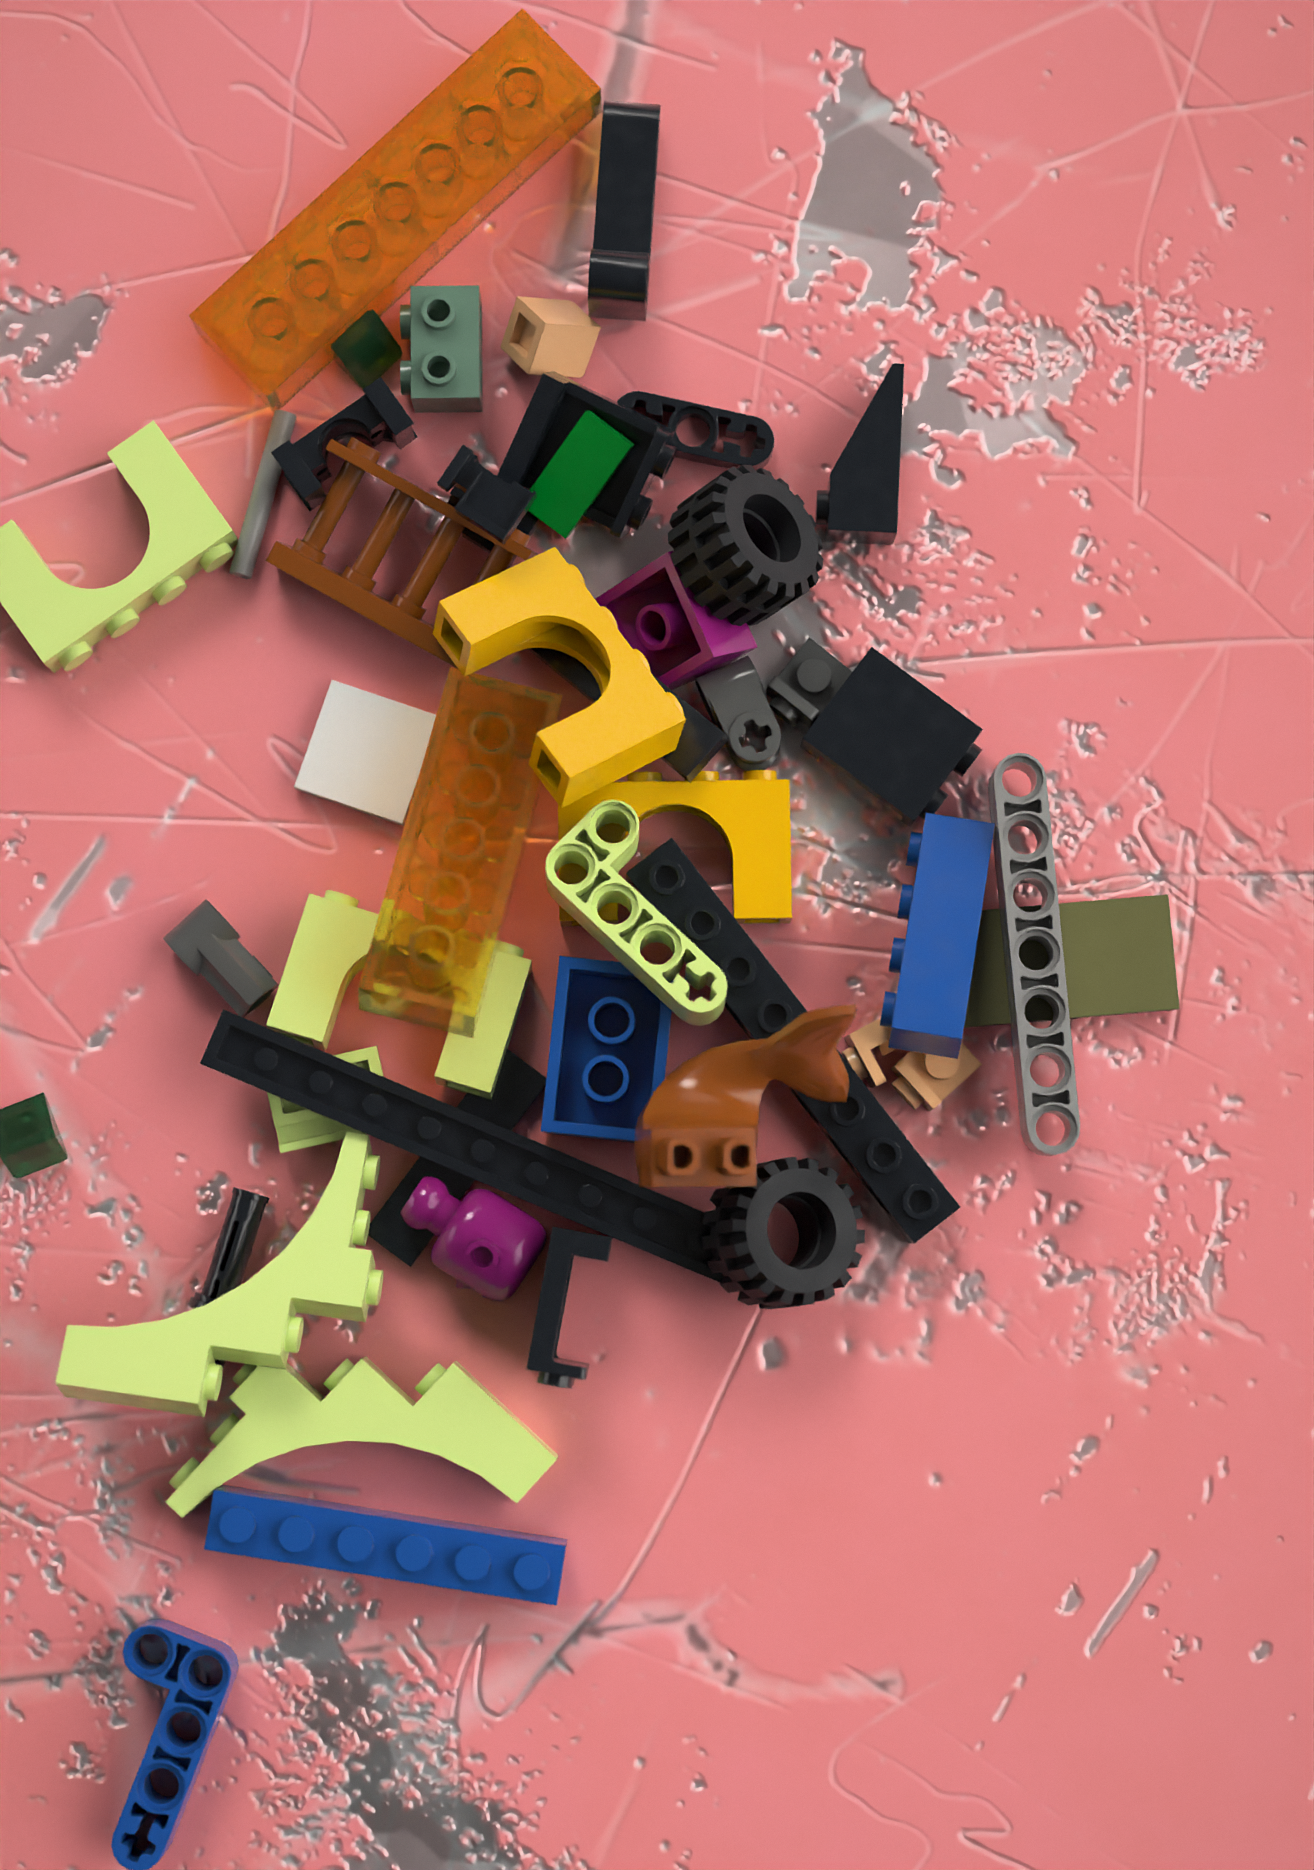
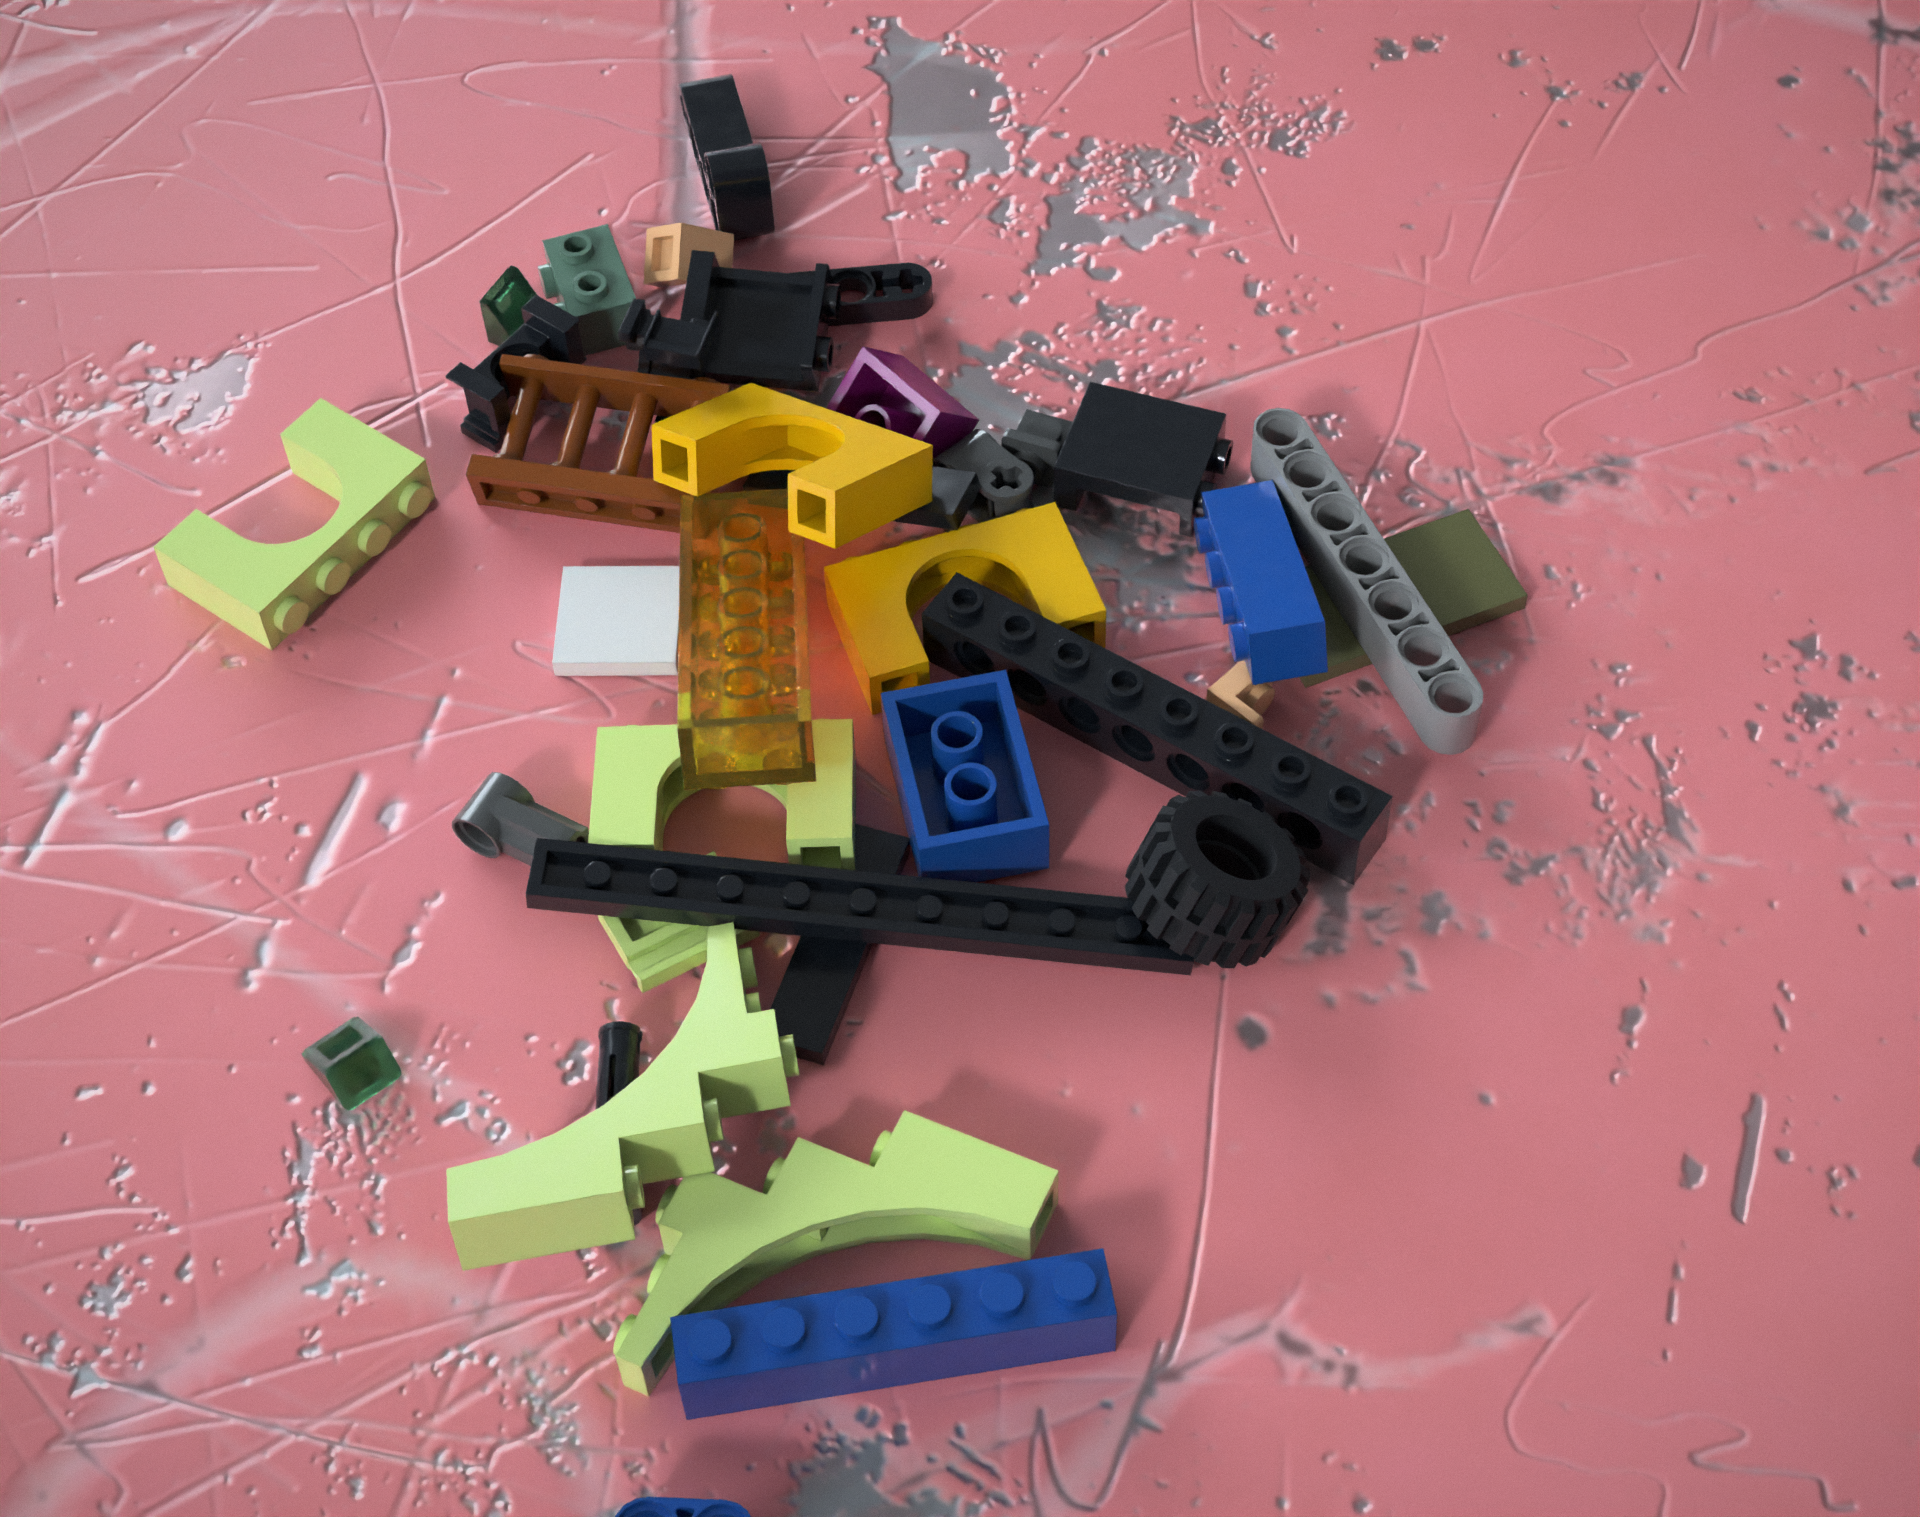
camera: 15 degrees left, 30 degrees down
clear yellow brick [189,8,602,413] -> none
light grey bar [229,410,297,579] -> none
magenta piece [400,1176,547,1302] -> none
black panel [526,1227,613,1389] -> none
green tile [528,410,635,539] -> none
yellowish green beam [545,799,728,1026] -> none
dark orange hips [634,1005,858,1187] -> none
black tyre [668,465,823,626] -> none
black slope [815,363,904,545] -> none
light nougat bracket [891,1042,982,1111] -> none

